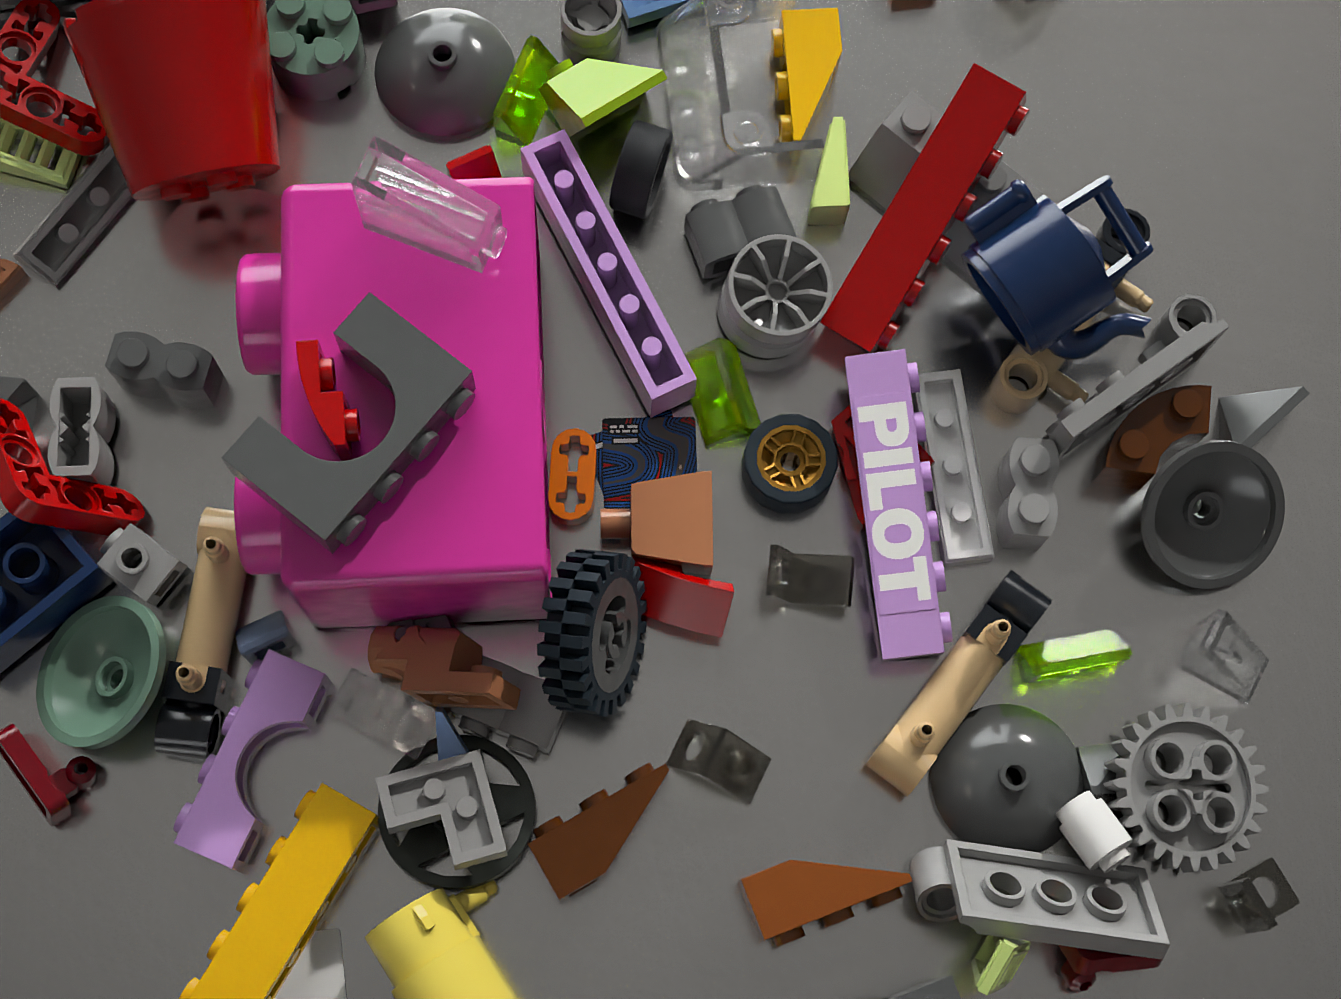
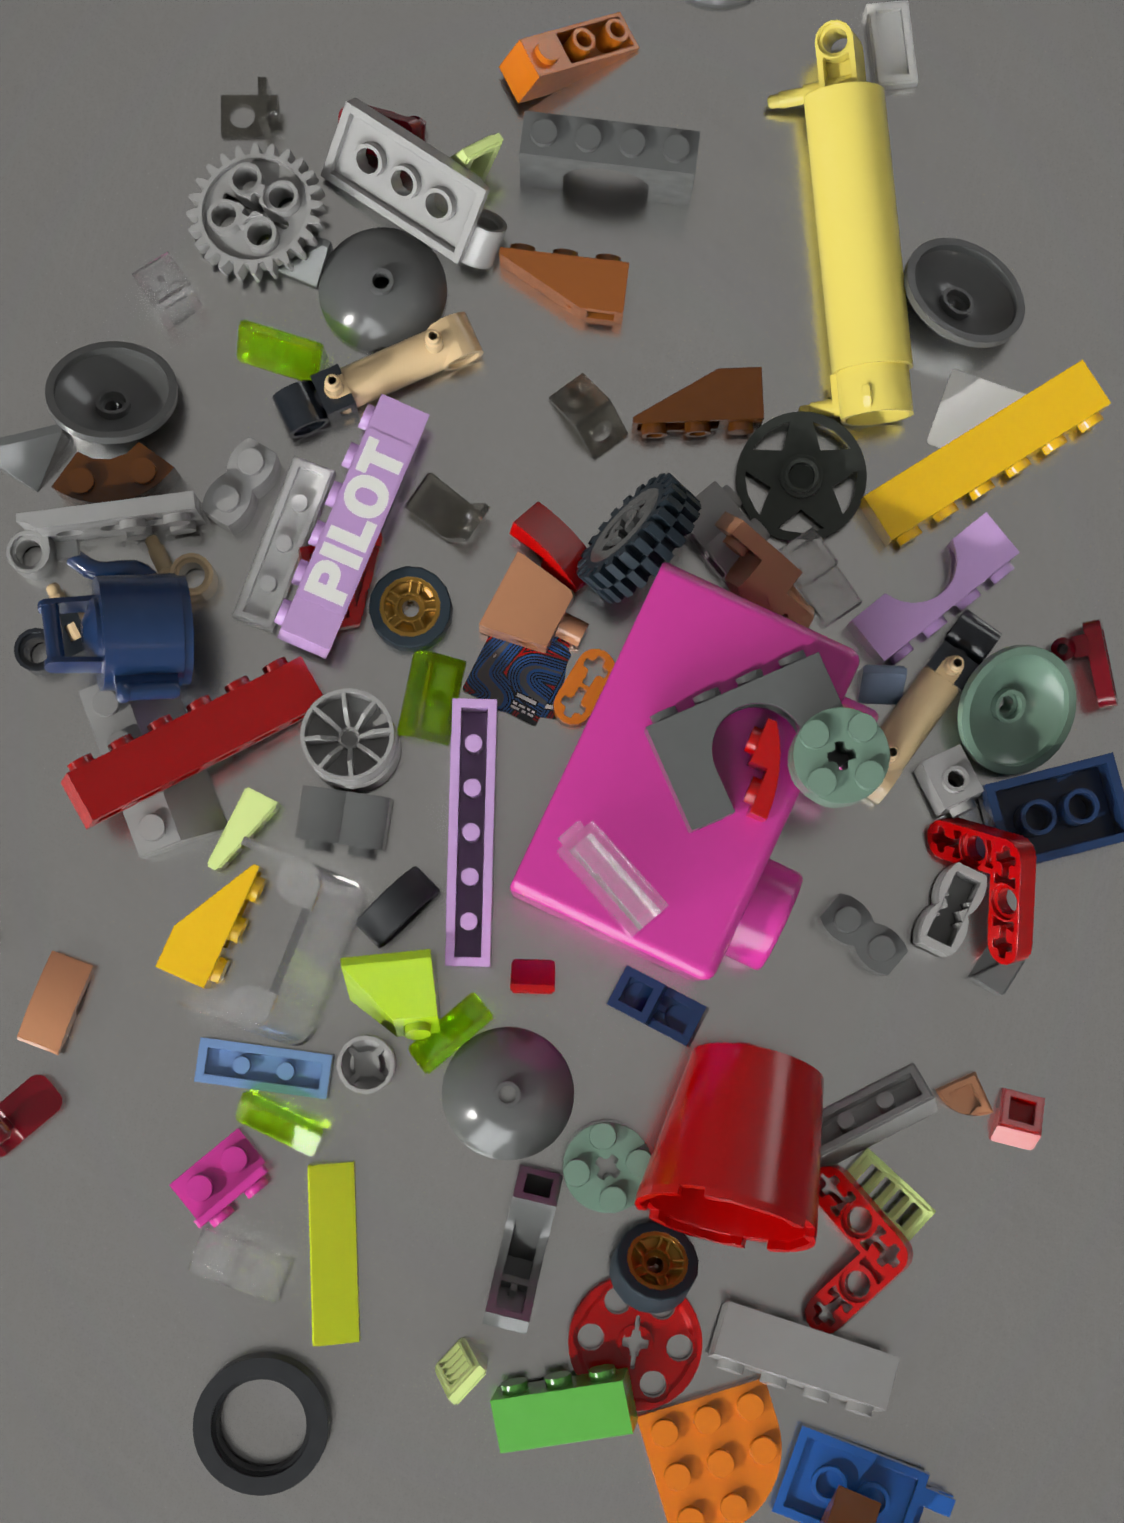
camera: 150 degrees left, 10 degrees up
light grey plate [375,749,508,871] -> none
light blue piece [435,707,469,761] -> none
white brick [1056,791,1133,873] -> none
none -> sand green brick [788,707,890,808]

